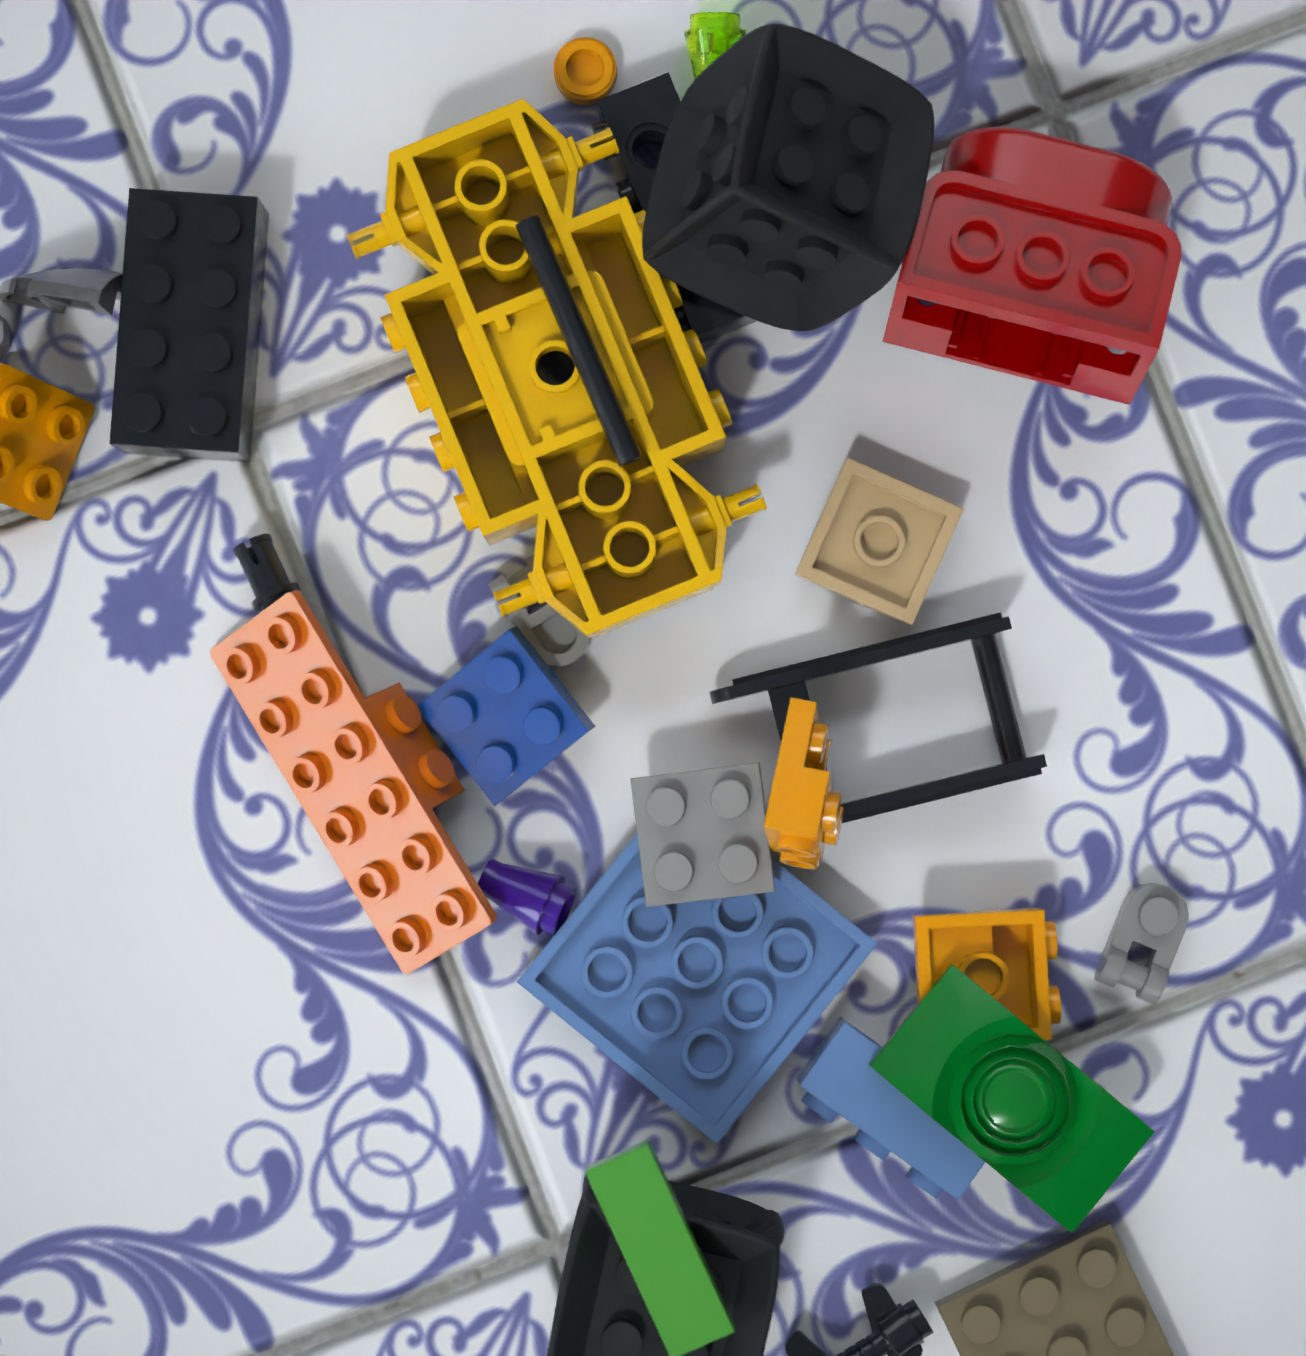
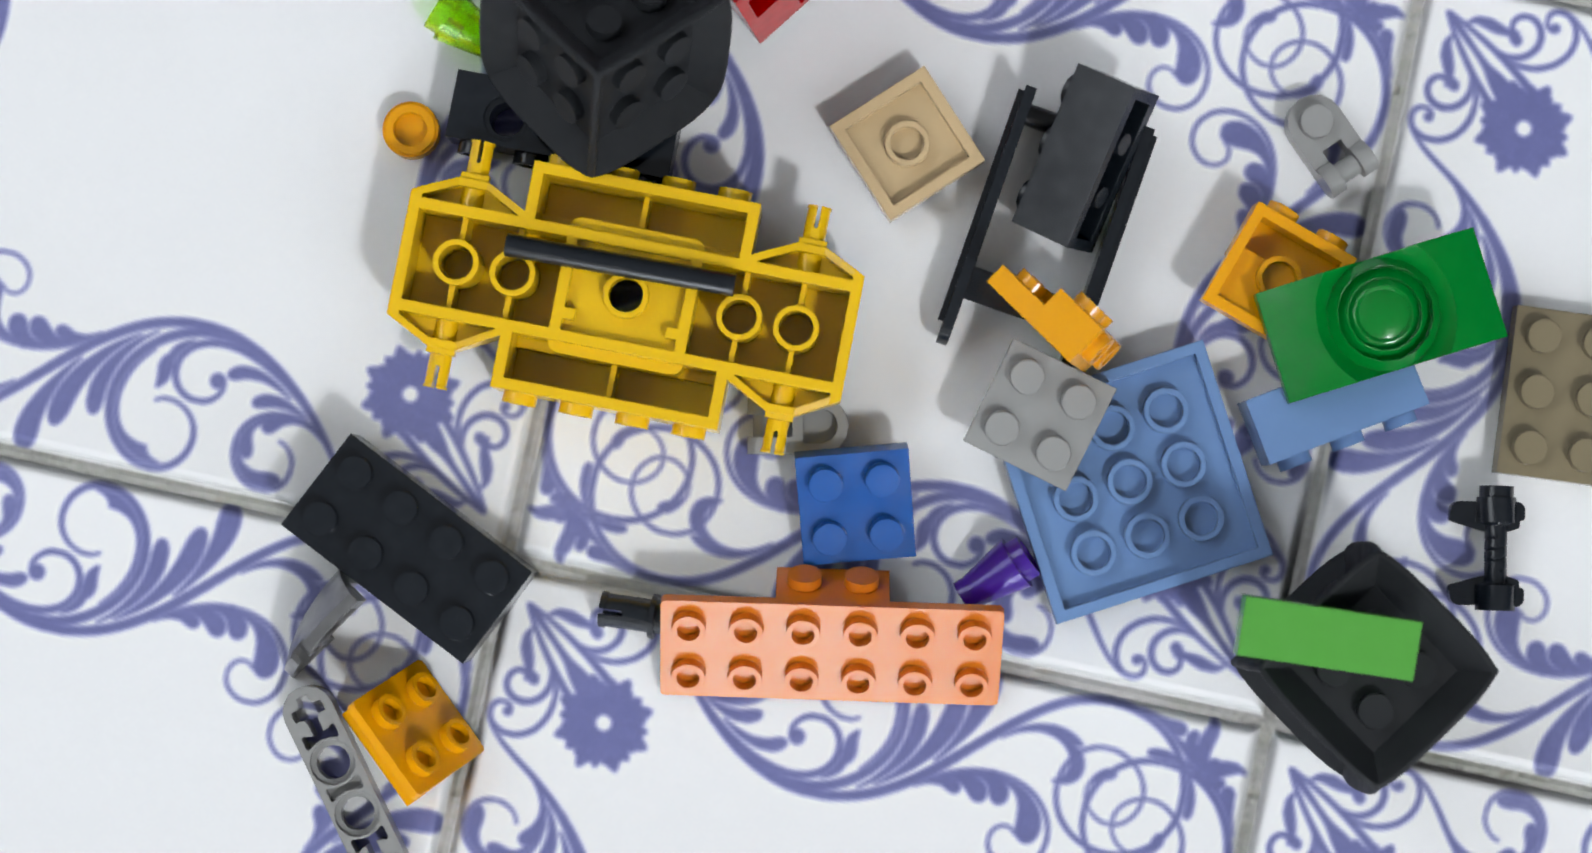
camera: 55 degrees left, 0 degrees up
none -> black brick [1012,63,1159,253]

